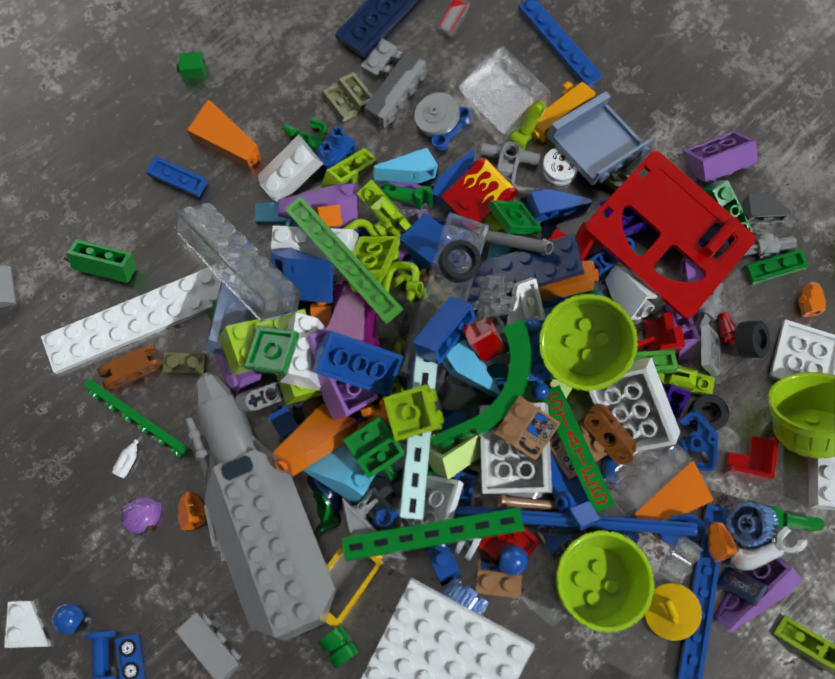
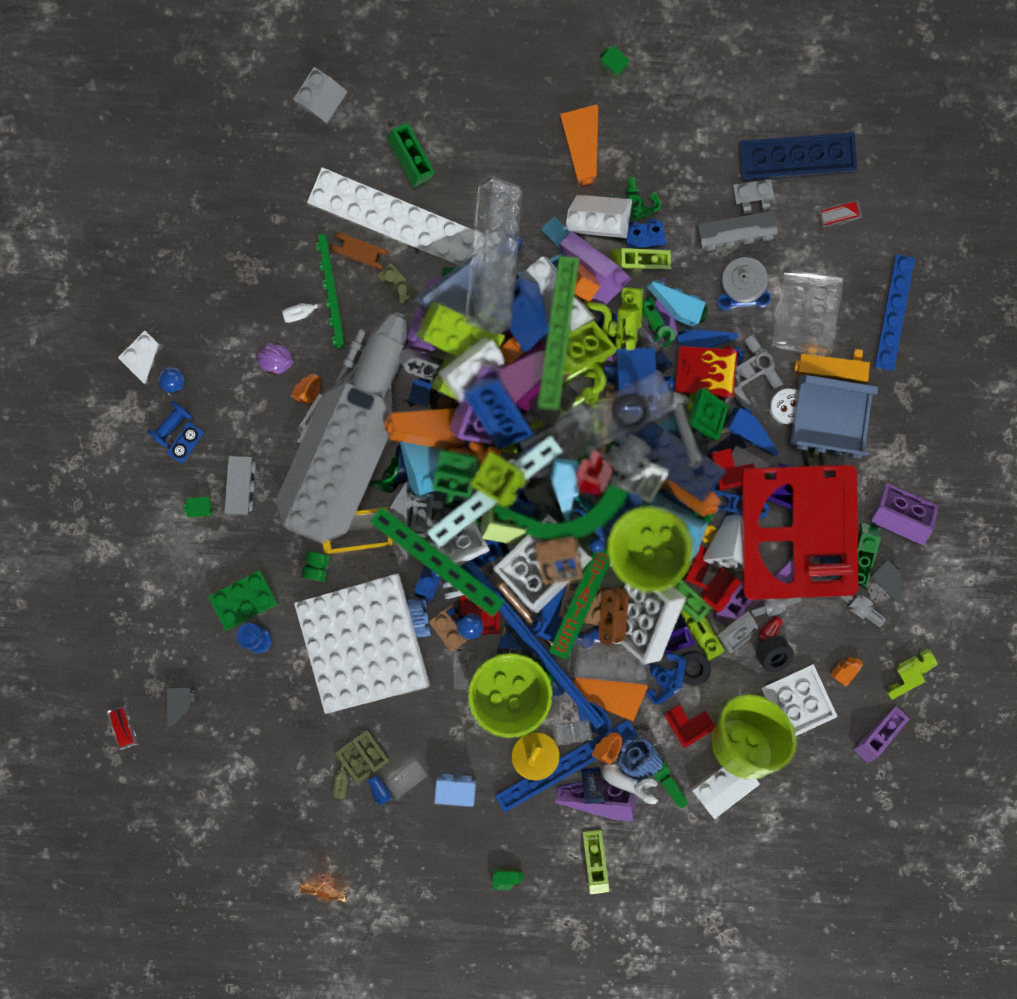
camera: 50 degrees right, 15 degrees up
blue plate [146,156,208,198] -> none
green tile [244,327,300,375] -> none
olive slope [321,72,373,122] -> none
blue plate [373,505,398,530] -> none
blue brick [413,296,476,365] -> none
lime piece [508,101,545,151] -> none
blue tile [569,501,600,530] -> none
green tile [743,249,809,285] -> none

